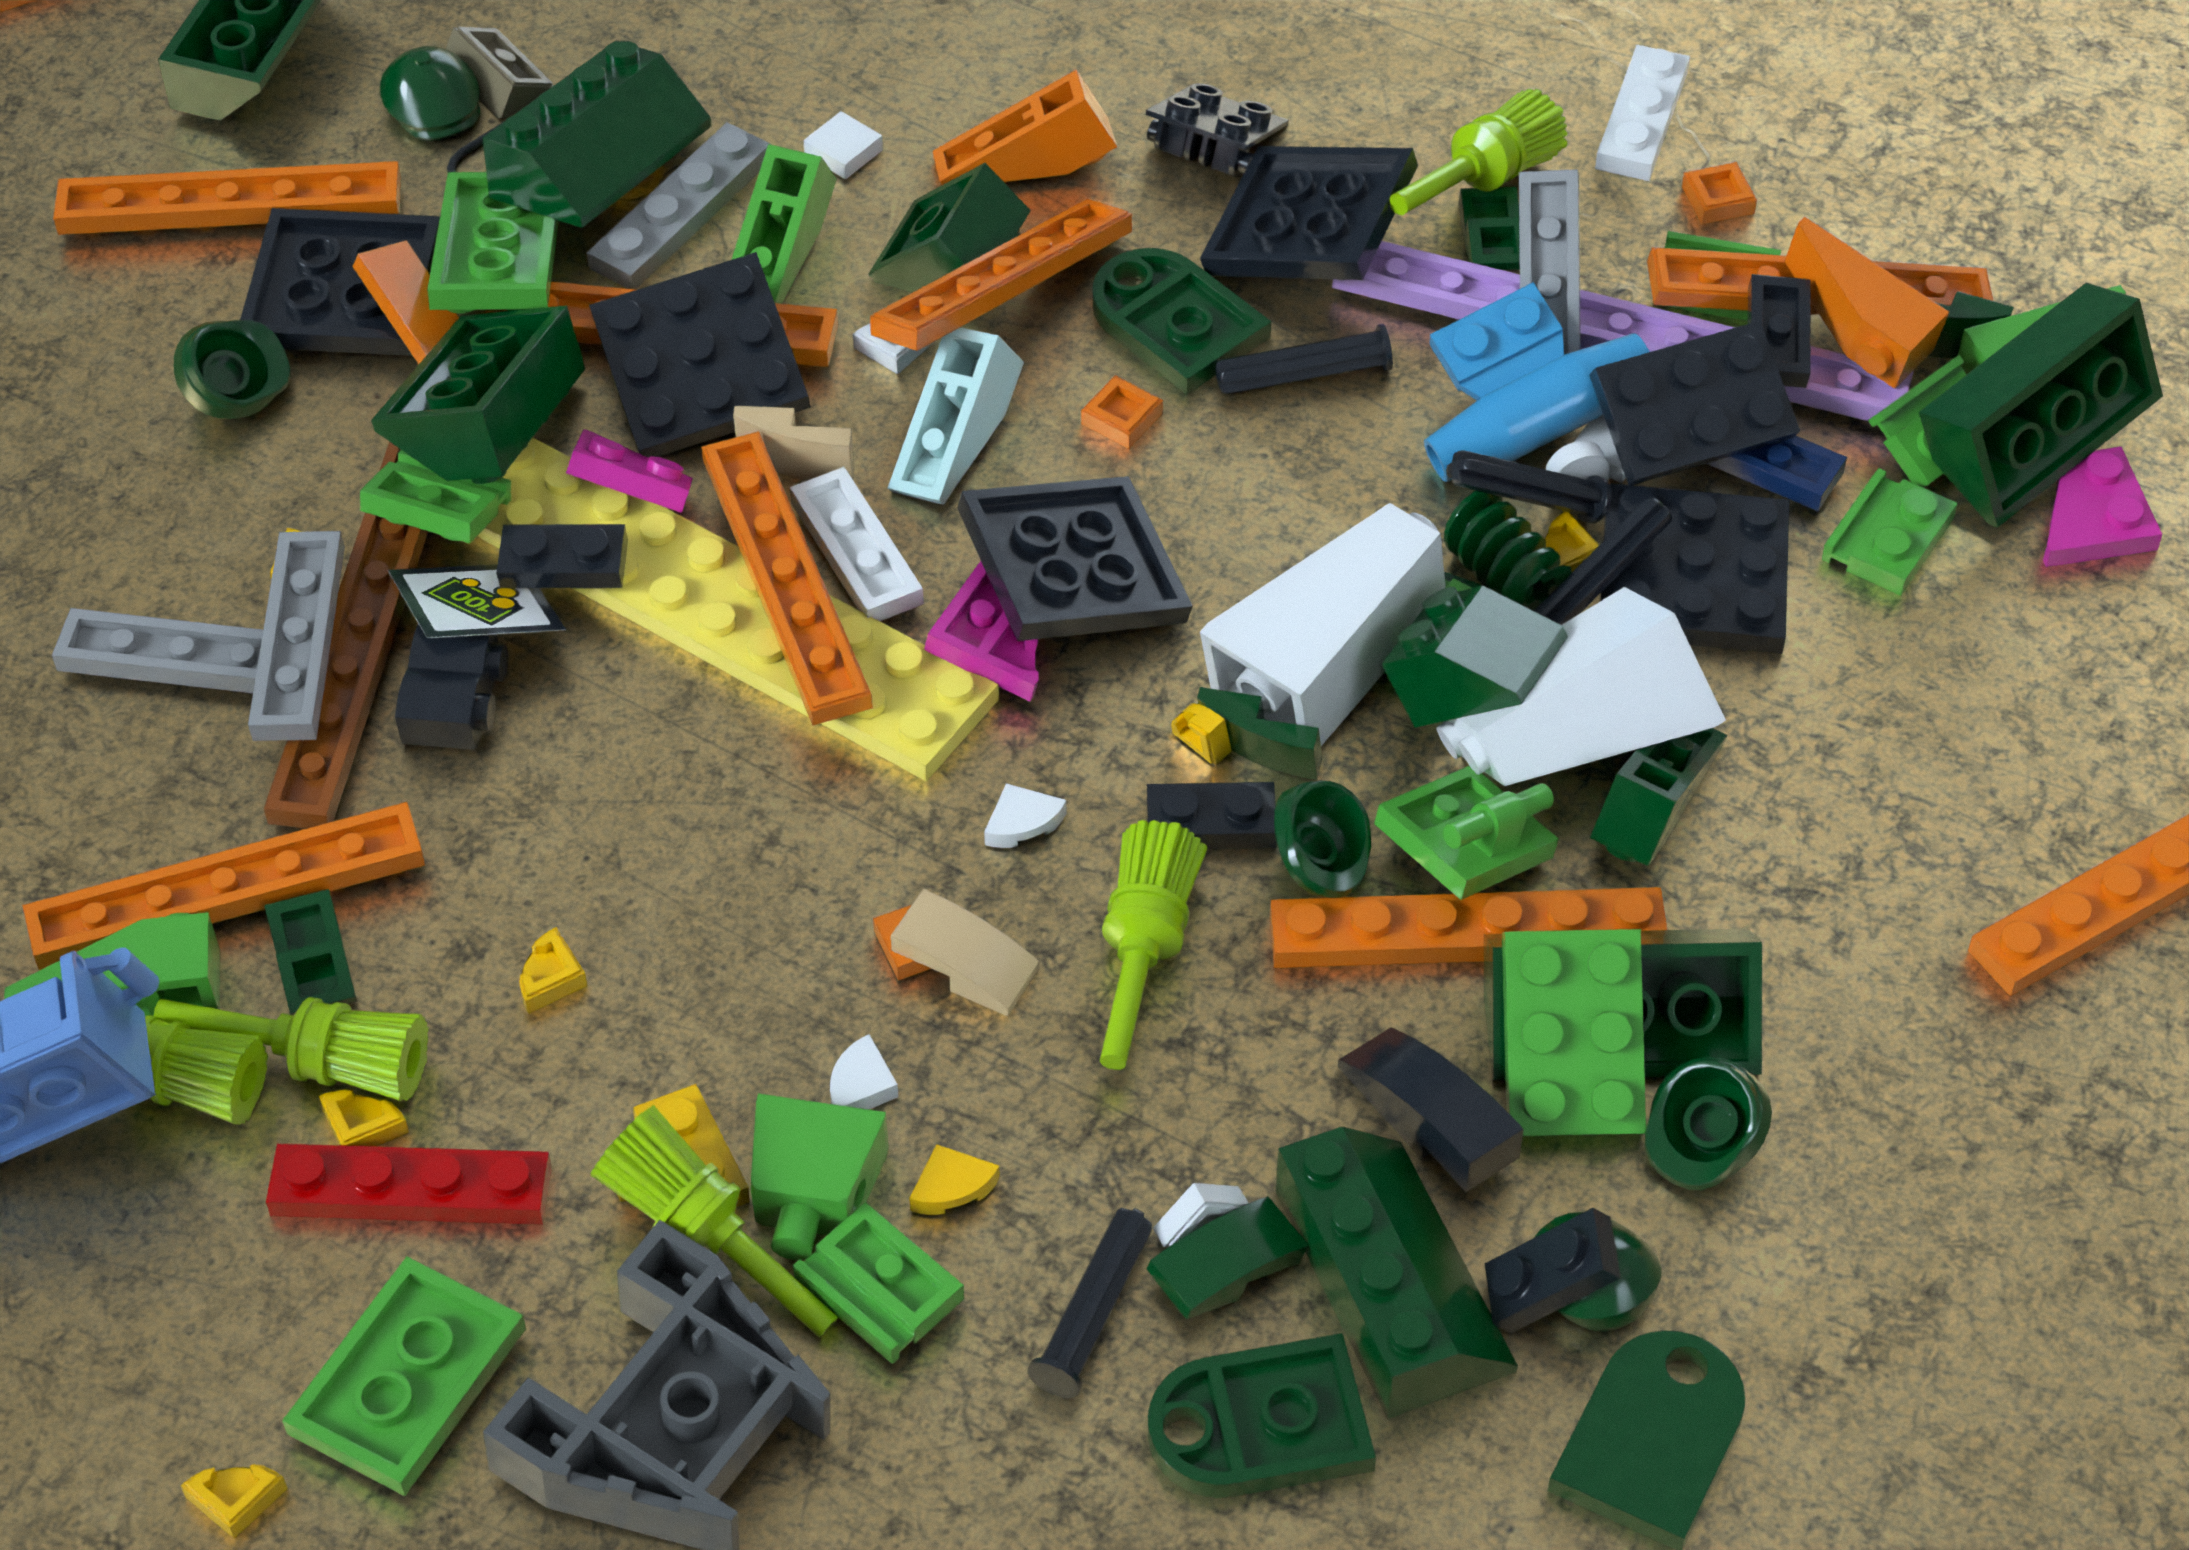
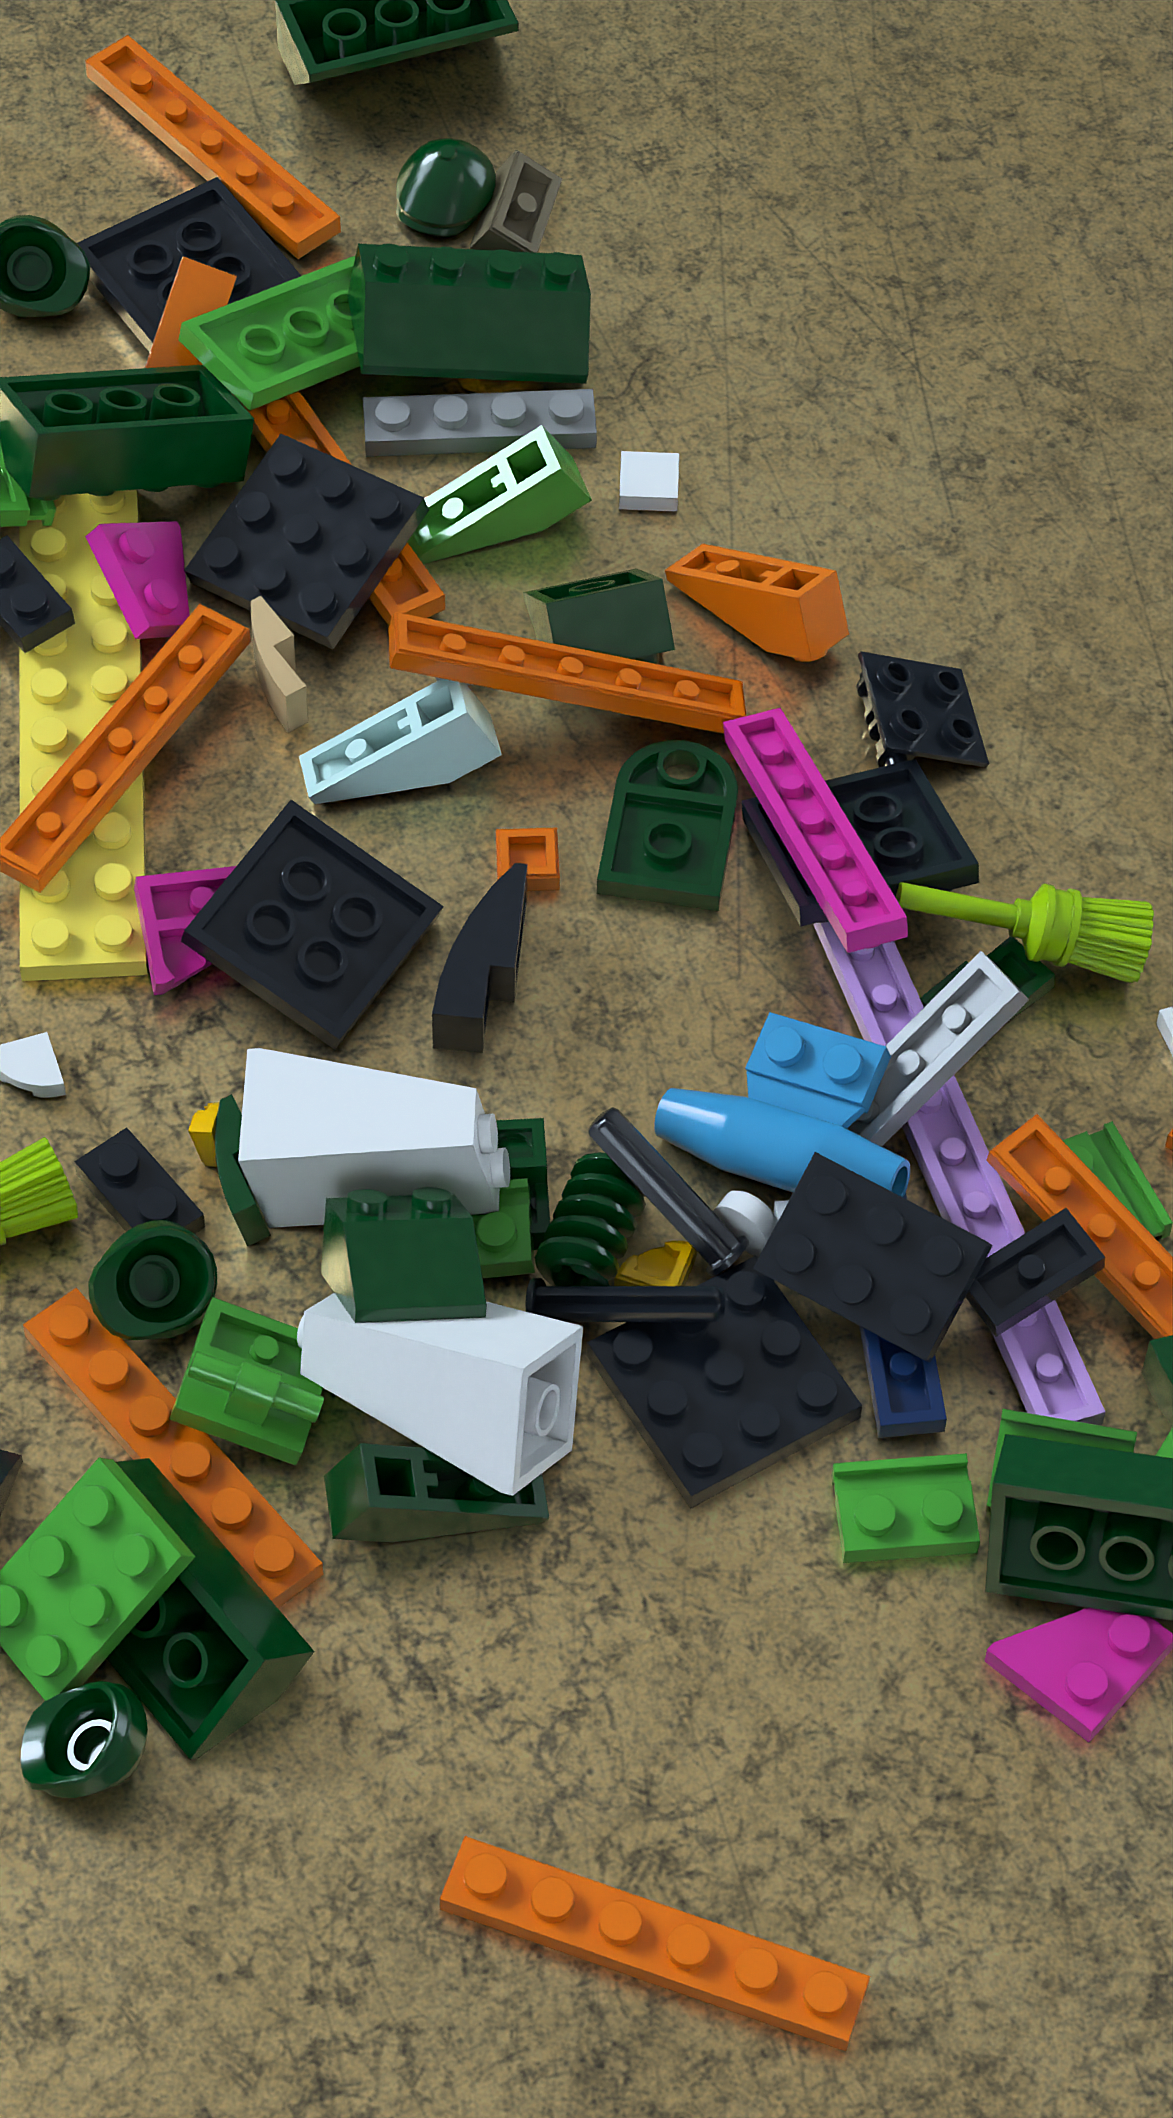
camera: 50 degrees right, 5 degrees up
white plate [790,467,924,621] -> none
black axle [1215,324,1393,394] -> none
orange slope [1784,217,1949,389] -> none
none -> black slope [432,863,528,1053]
none -> dark pink plate [723,707,908,953]

